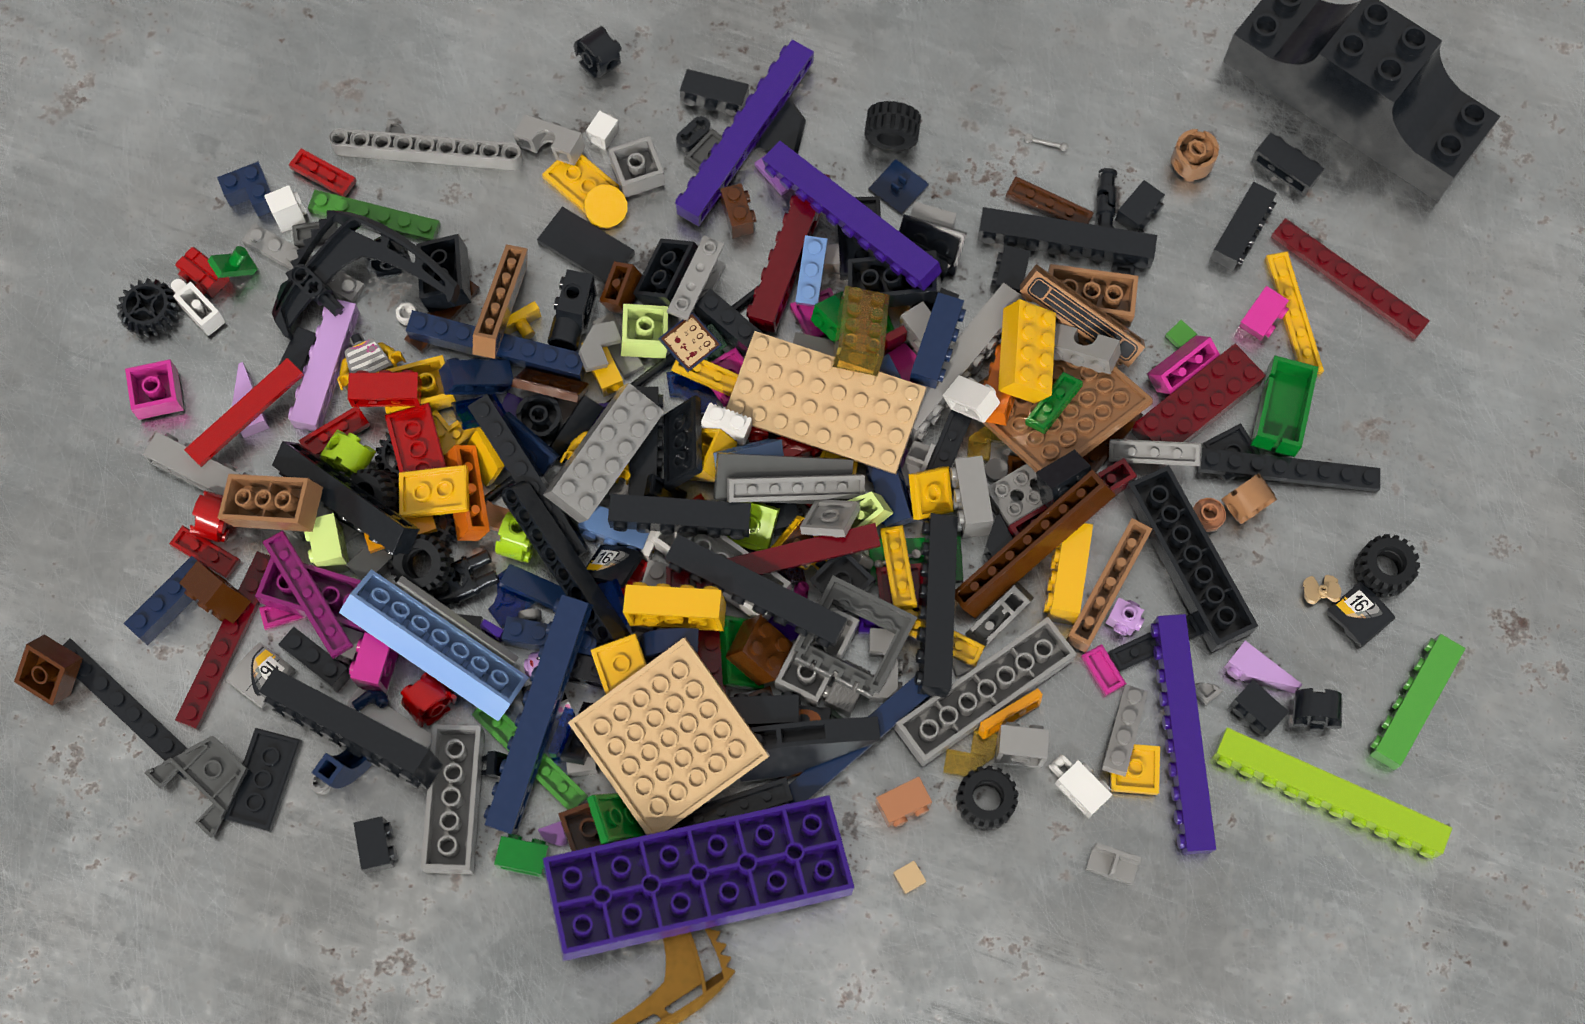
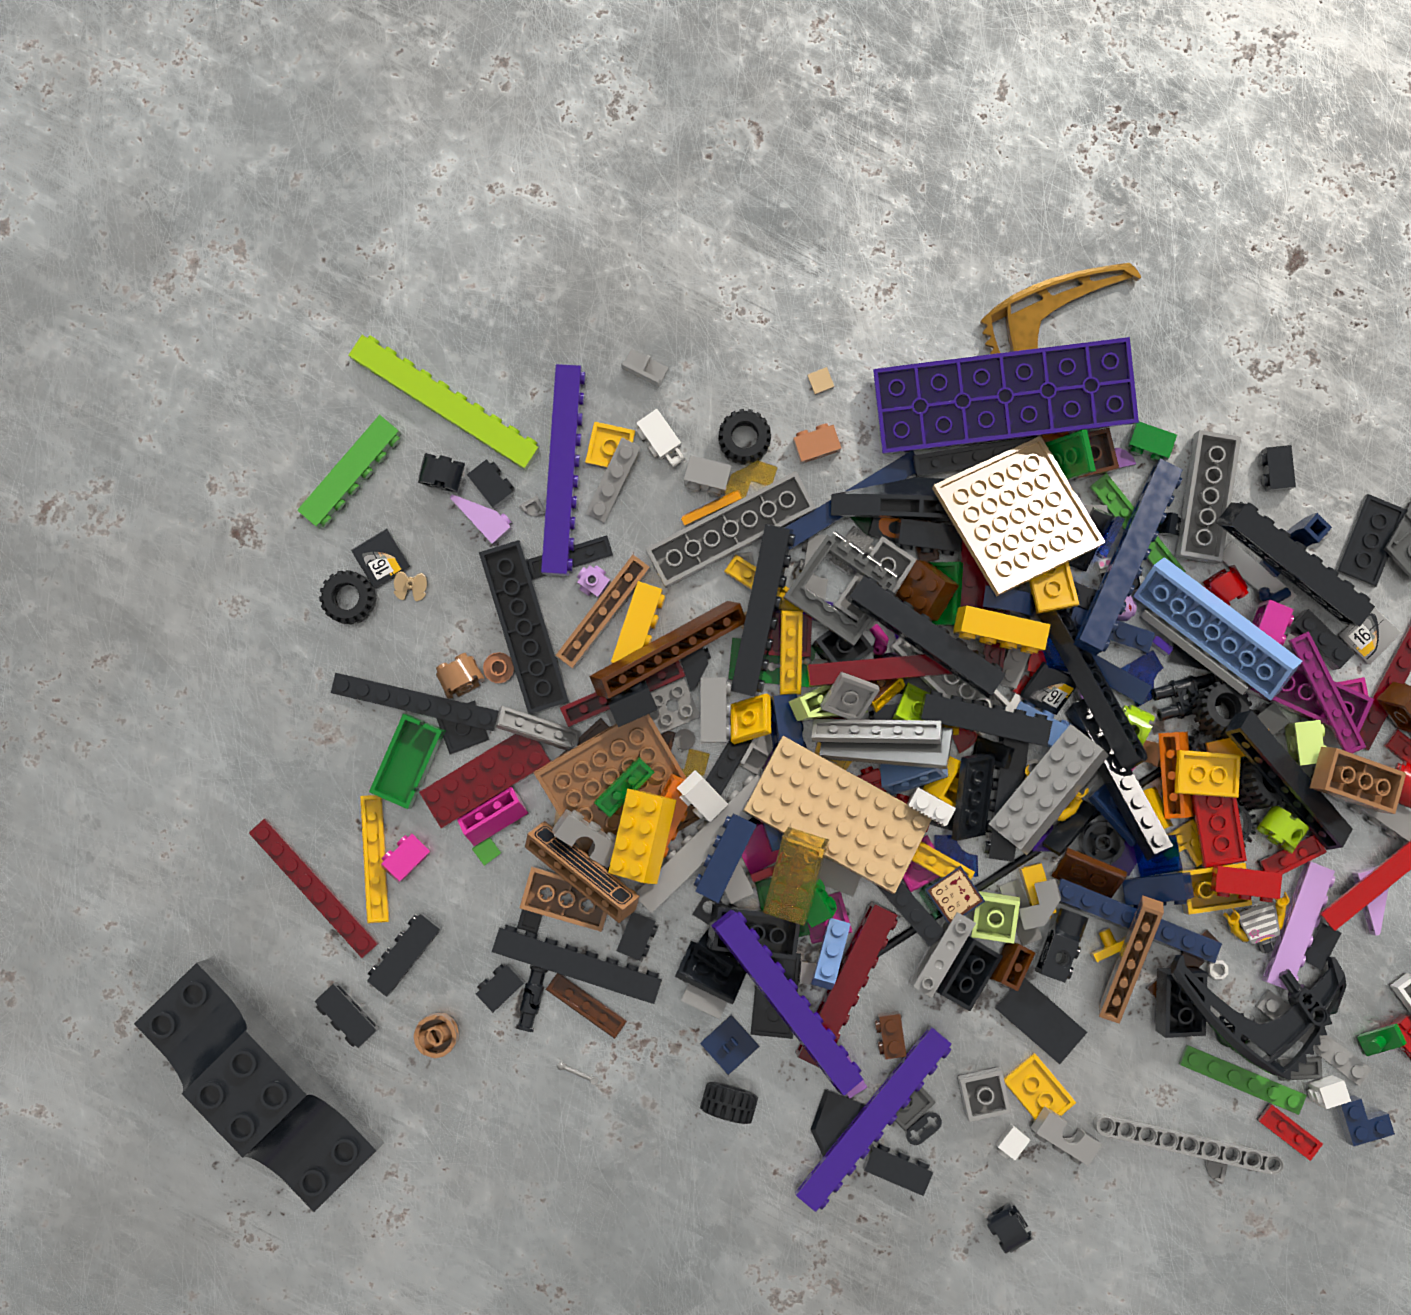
camera: 170 degrees left, 15 degrees up
light grey tile [518,609,542,622] -> none
yellow tile [584,184,627,229] -> none
dark grey slope [965,582,1034,646] -> none
dark pink tile [1081,644,1126,697] -> none

